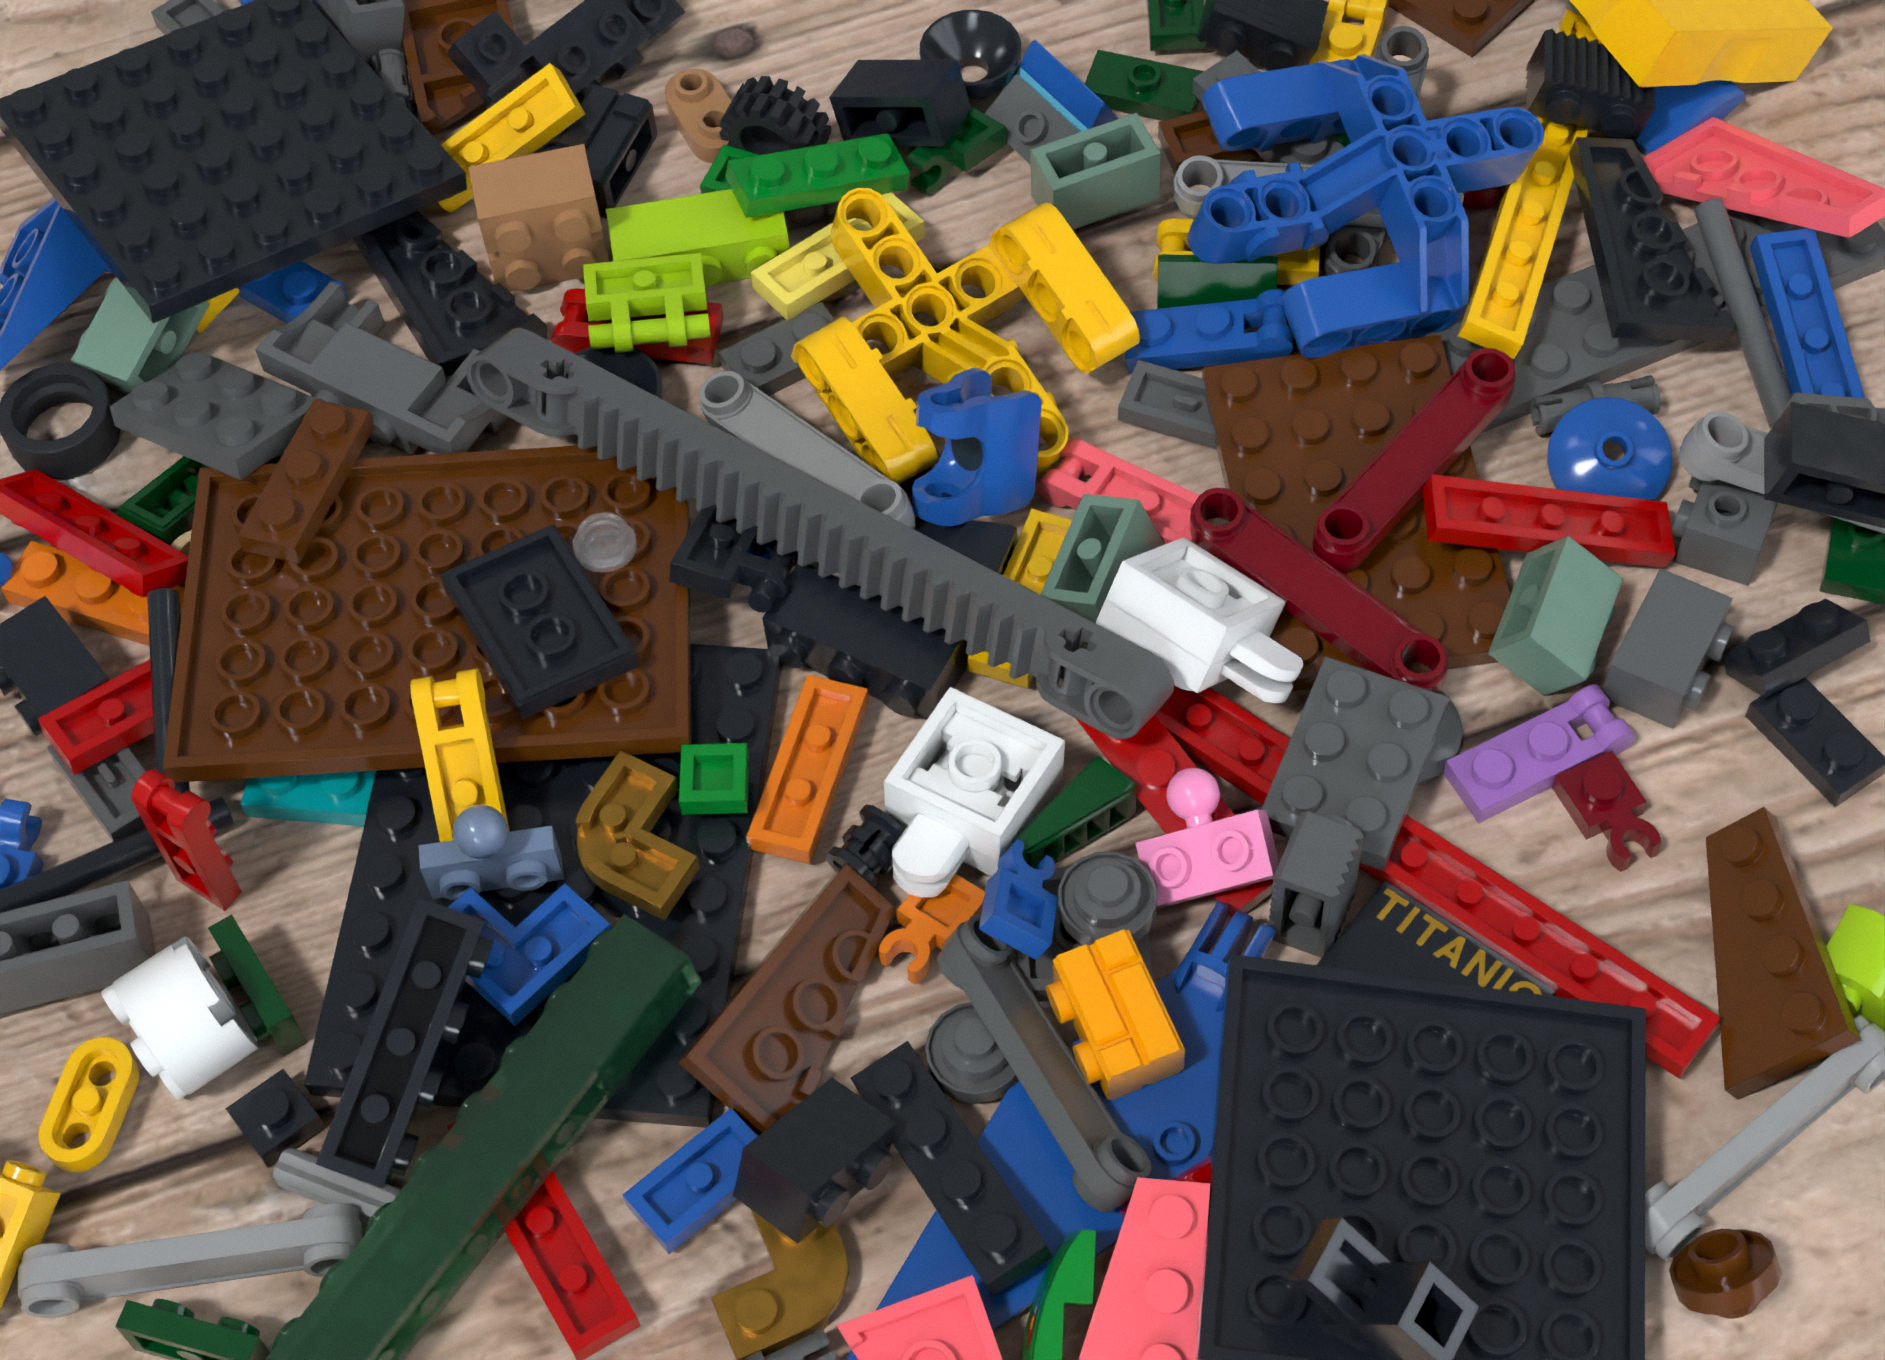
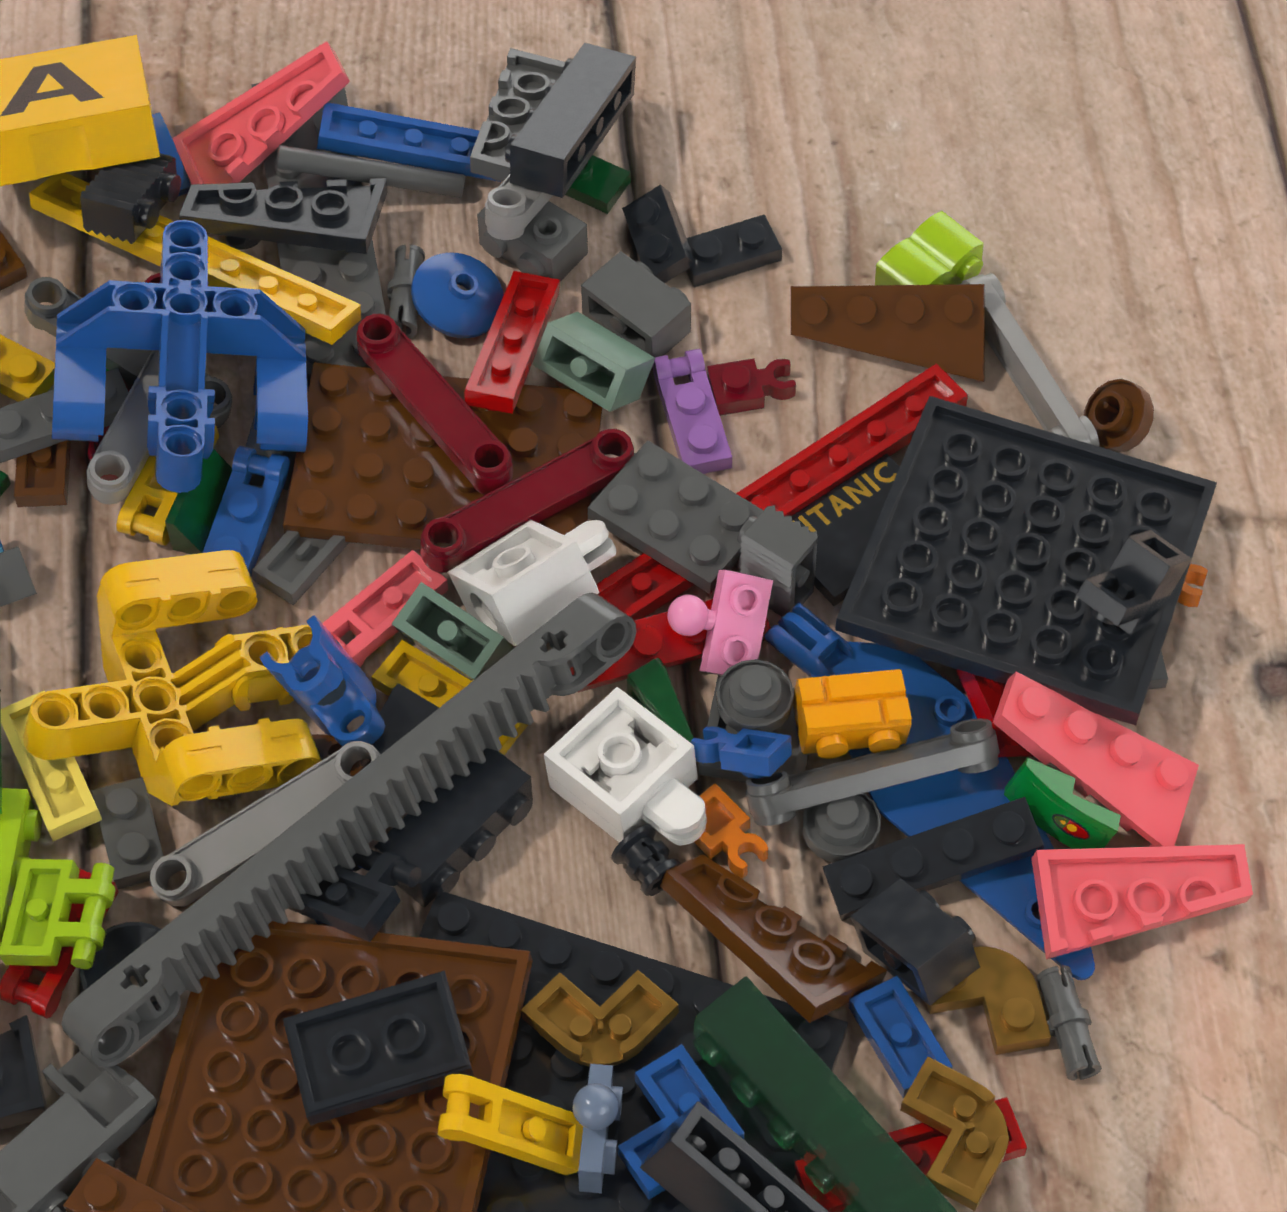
camera: 80 degrees left, 0 degrees up
clear plate [573,512,637,572] -> none
green plate [679,743,749,815] -> none
orange plate [746,674,869,865] -> none
sand green brick [1030,113,1161,230] -> none
none -> pearl gold plate [900,1057,1009,1211]

